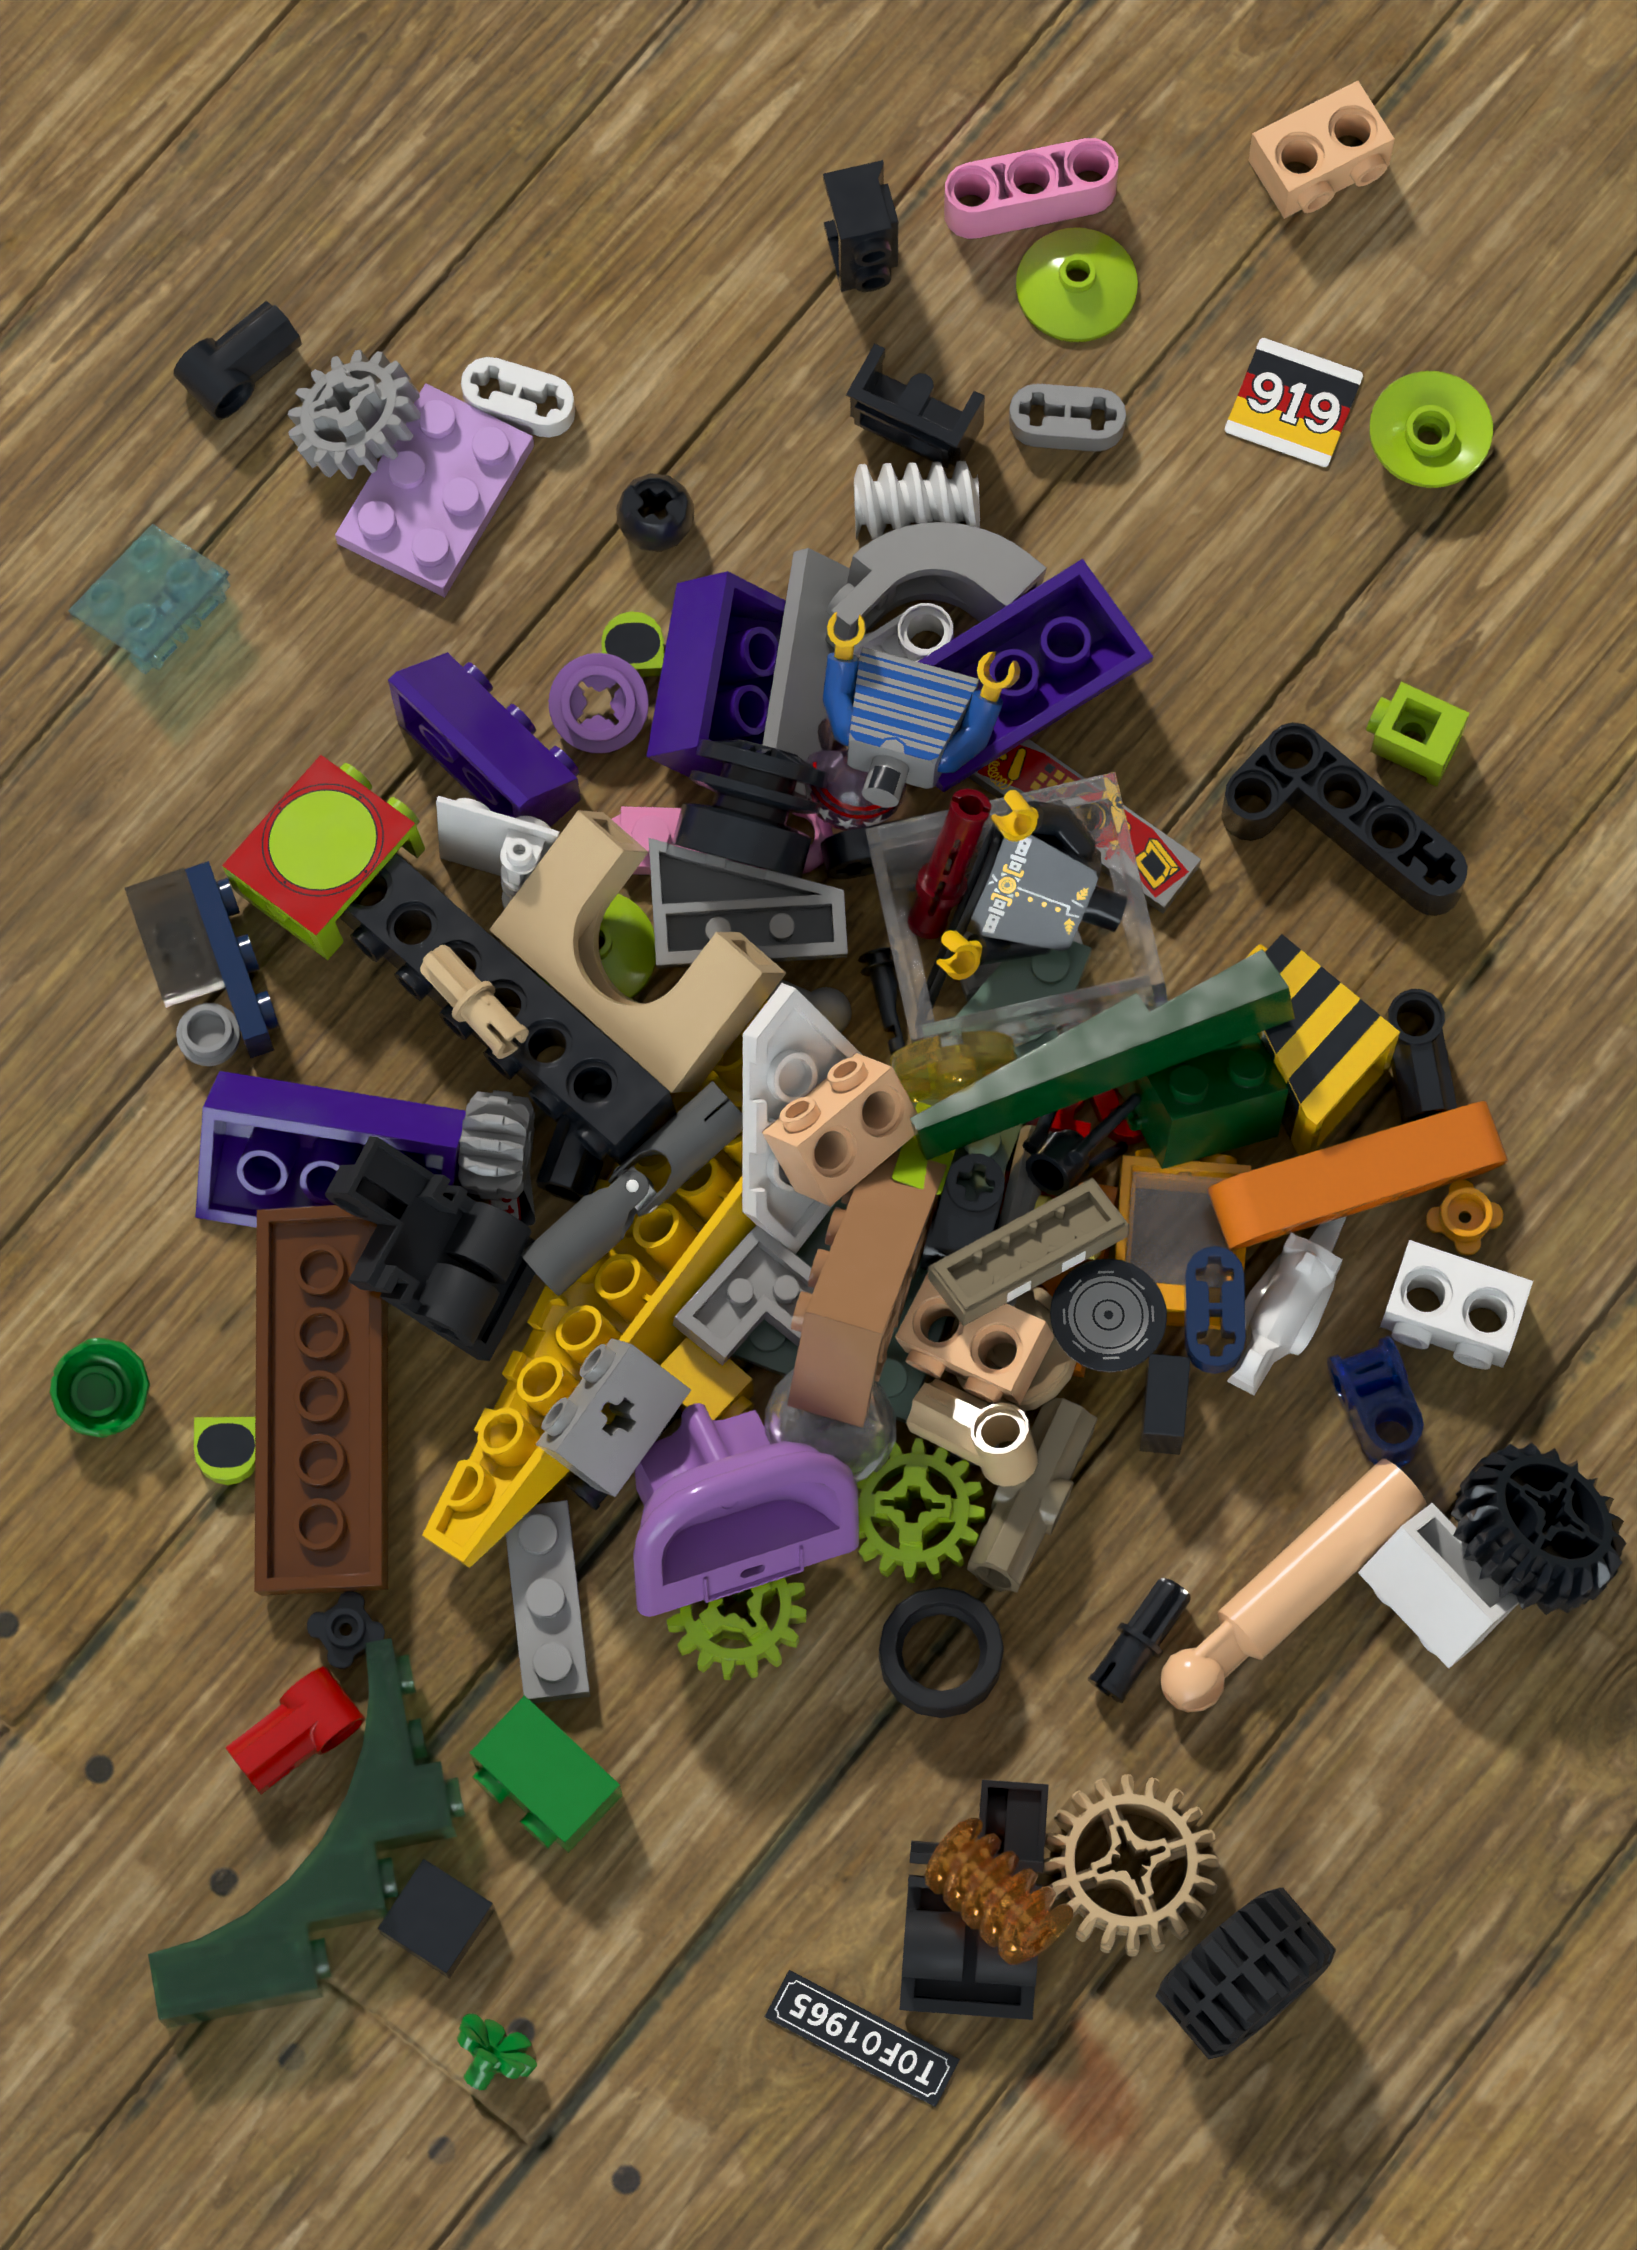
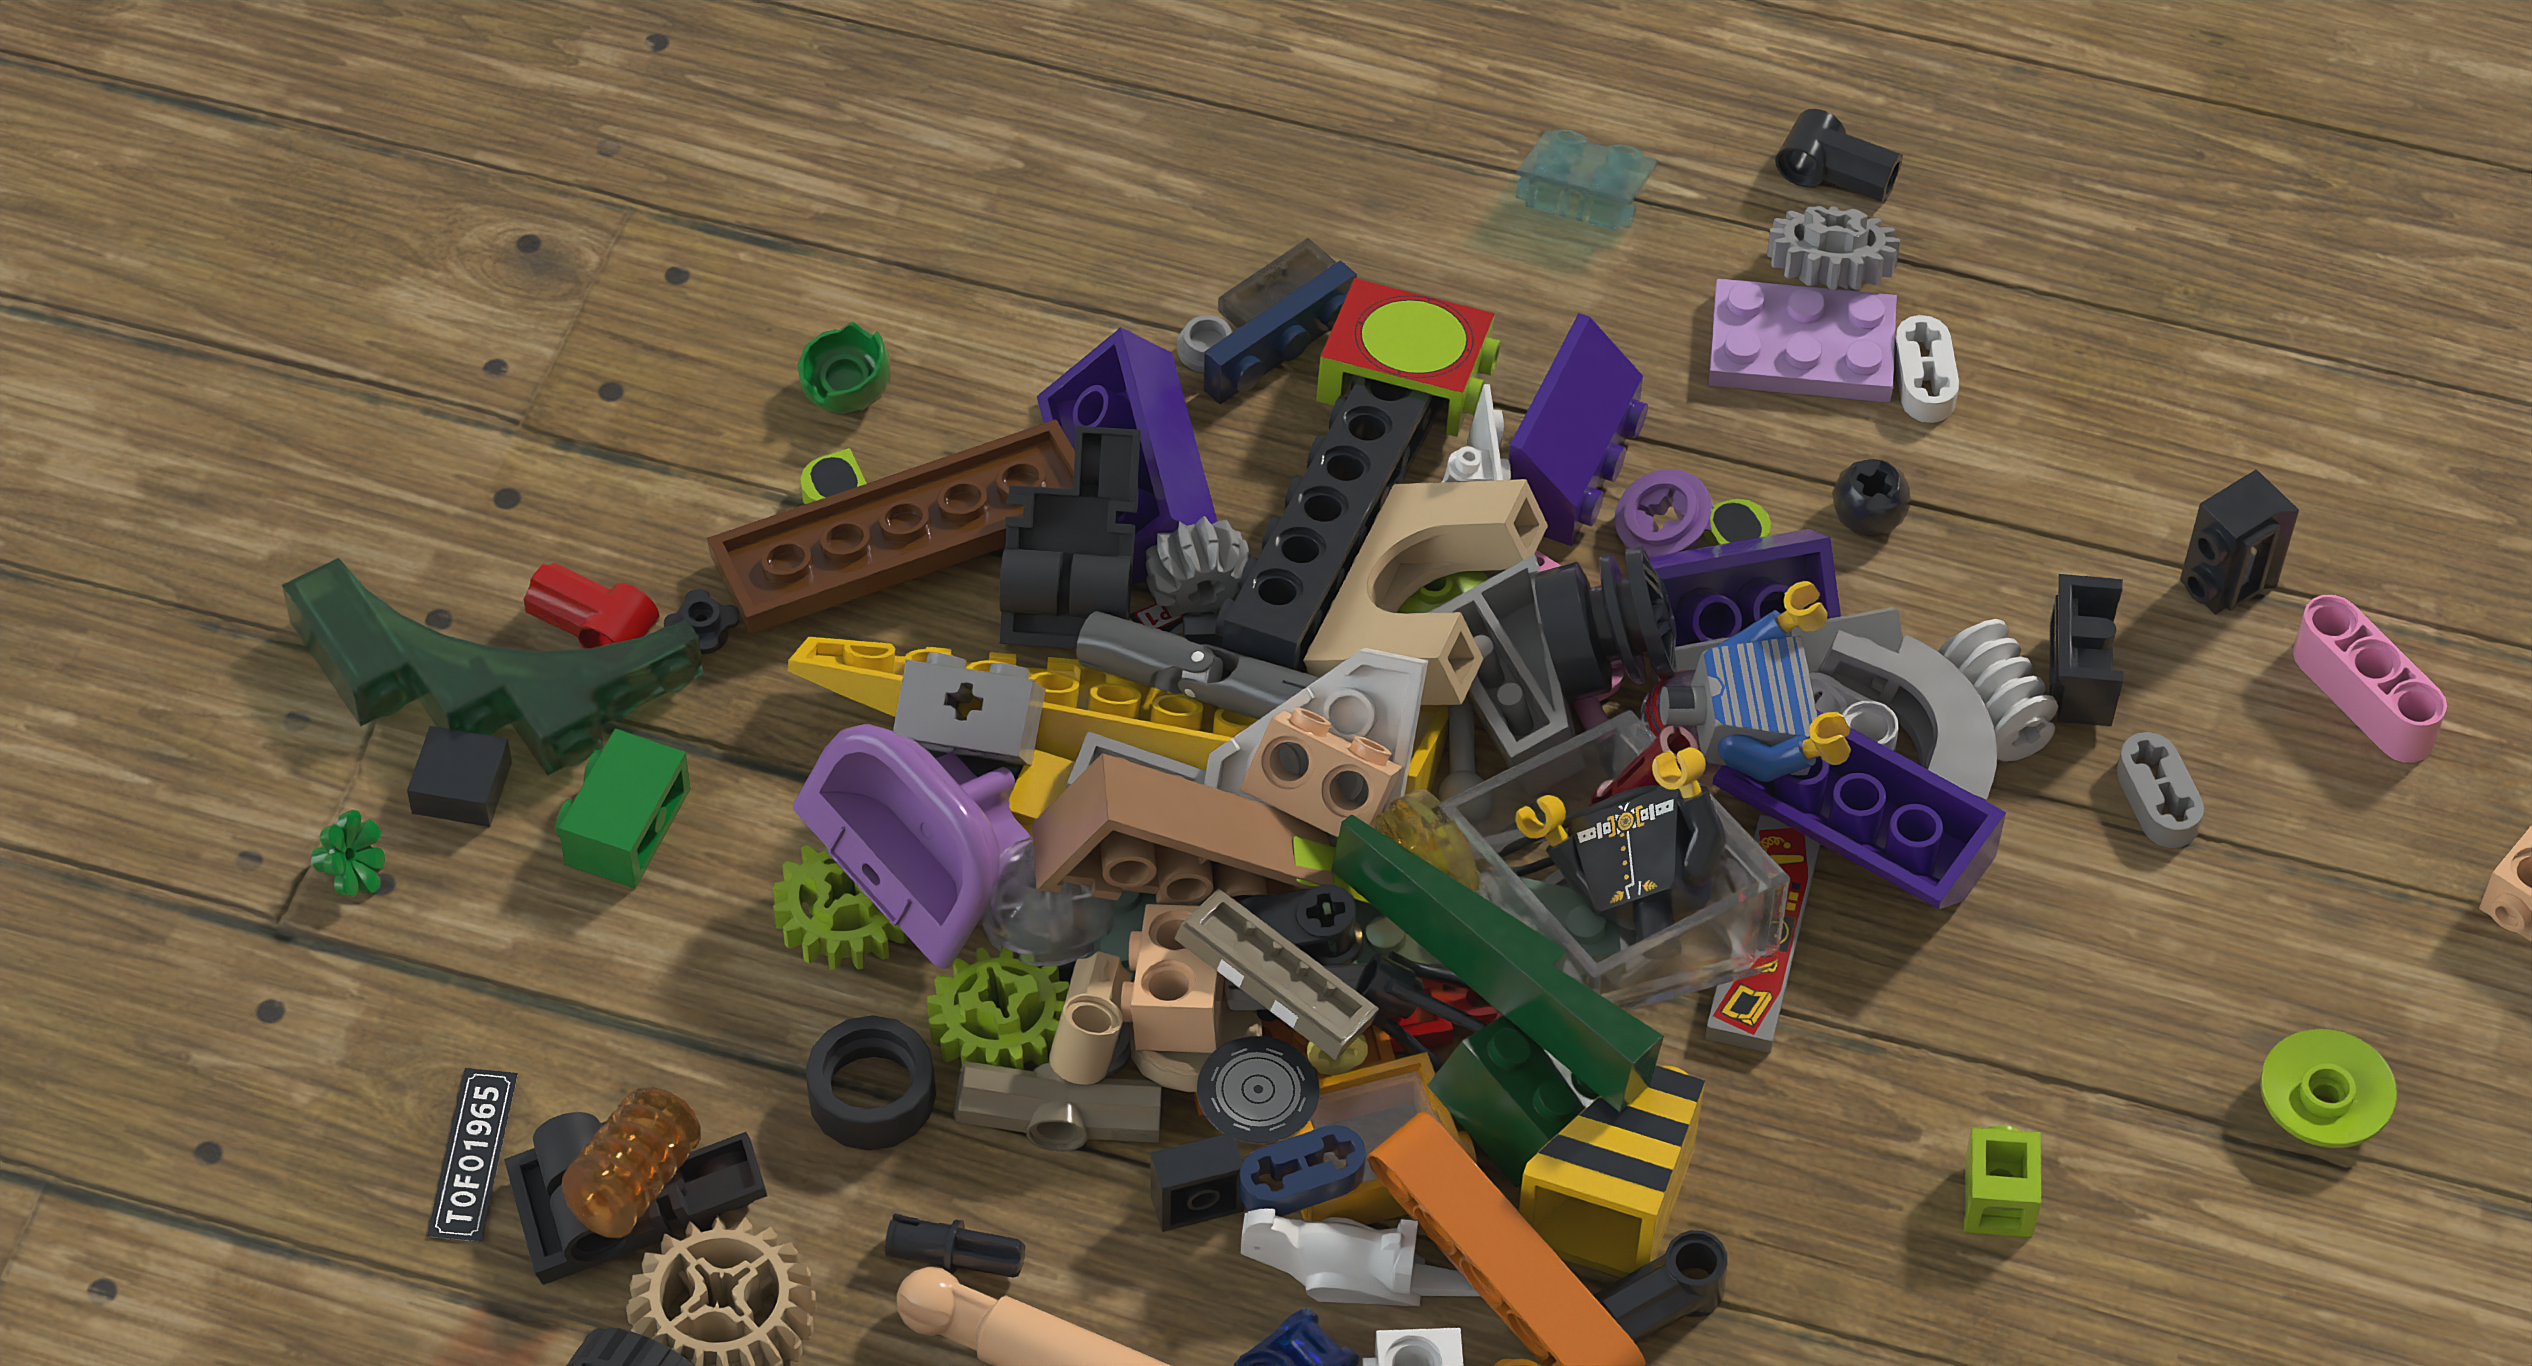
camera: 65 degrees right, 20 degrees down
tan axle [420,945,529,1059] -> none
light grey plate [506,1500,590,1703] -> none
lime dish [1016,227,1138,342] -> none
black beam [1221,722,1468,916] -> none
sticker [1224,338,1363,467] -> none

